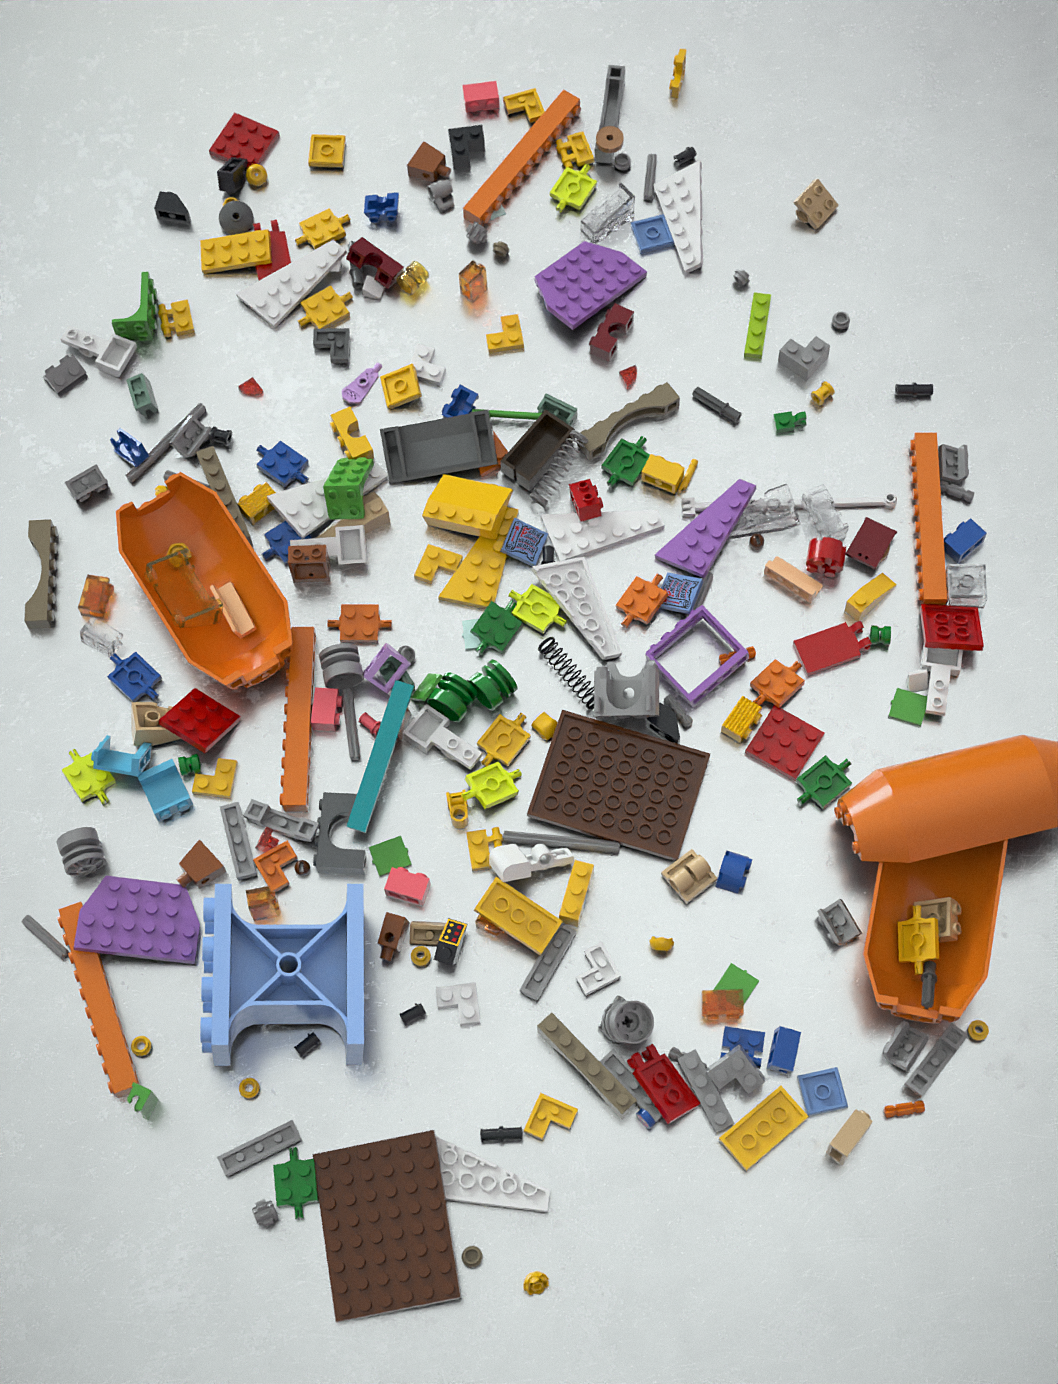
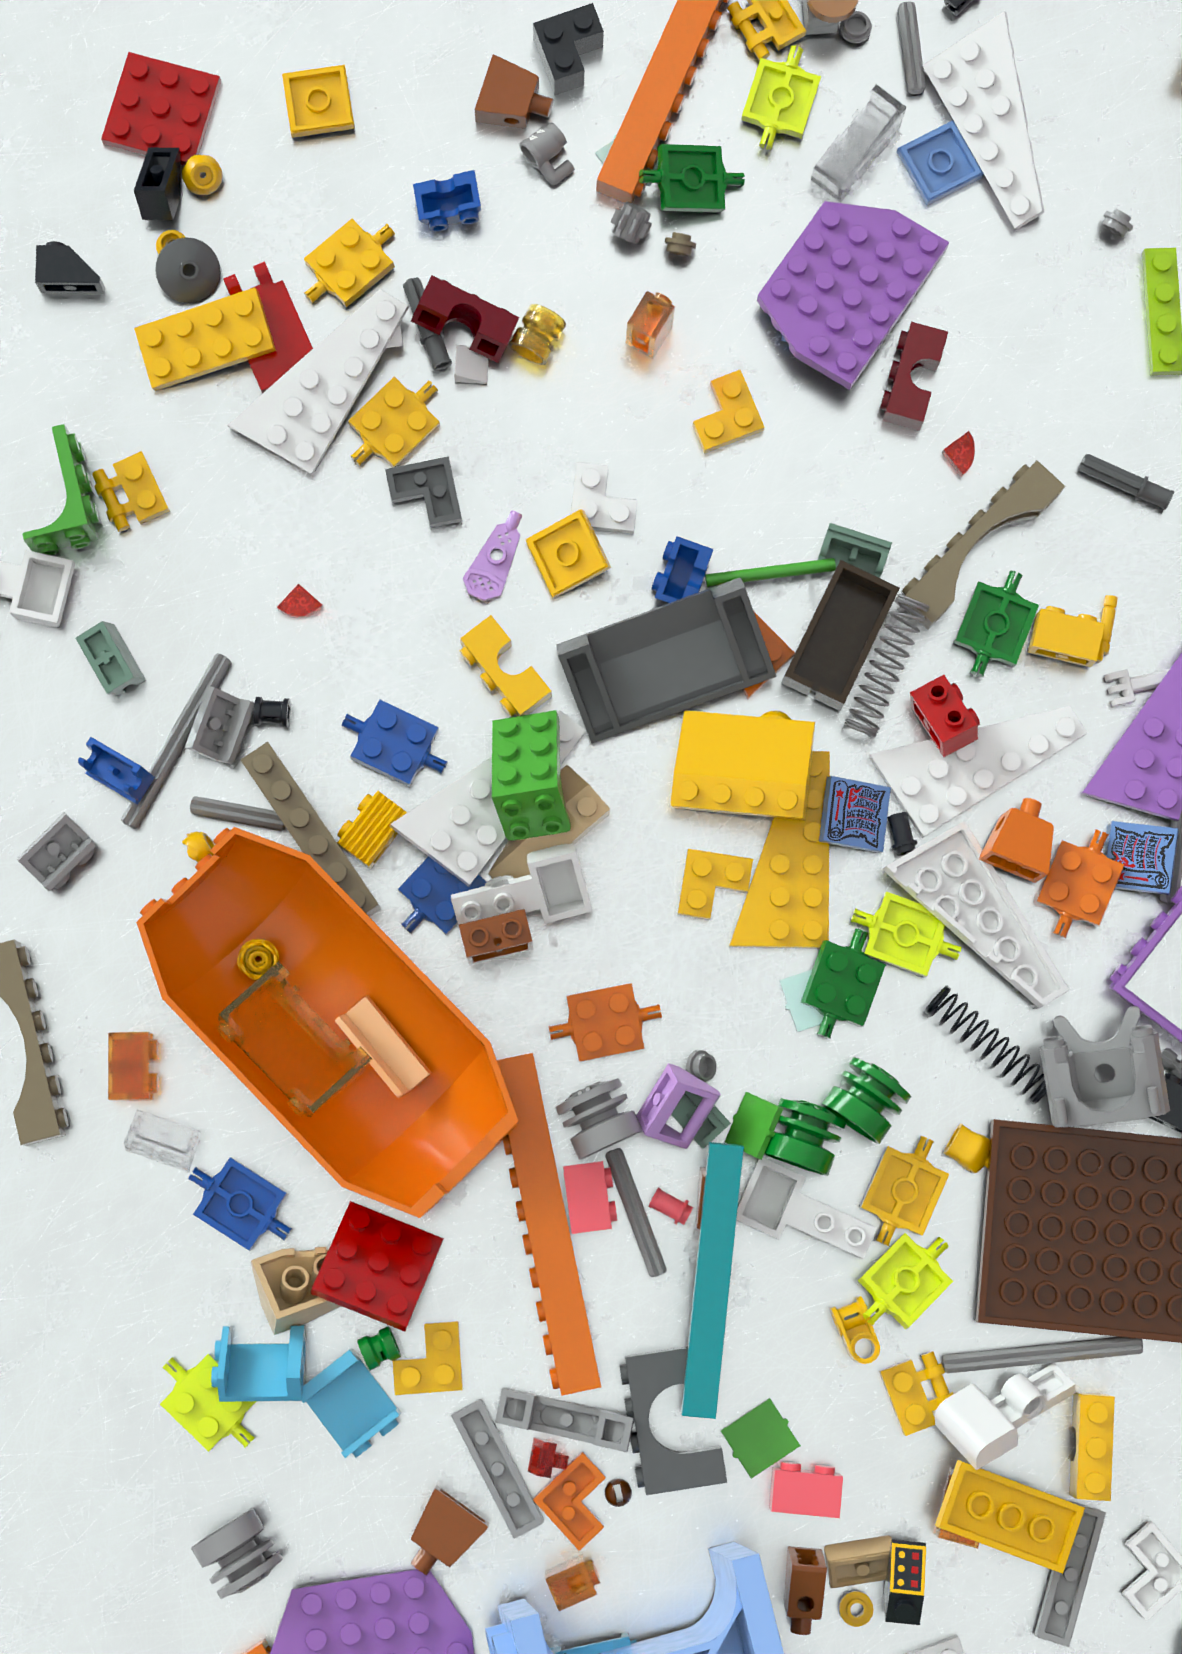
camera: 20 degrees left, 15 degrees up
none -> green plate [639,144,745,212]
none -> orange torso [979,798,1054,883]

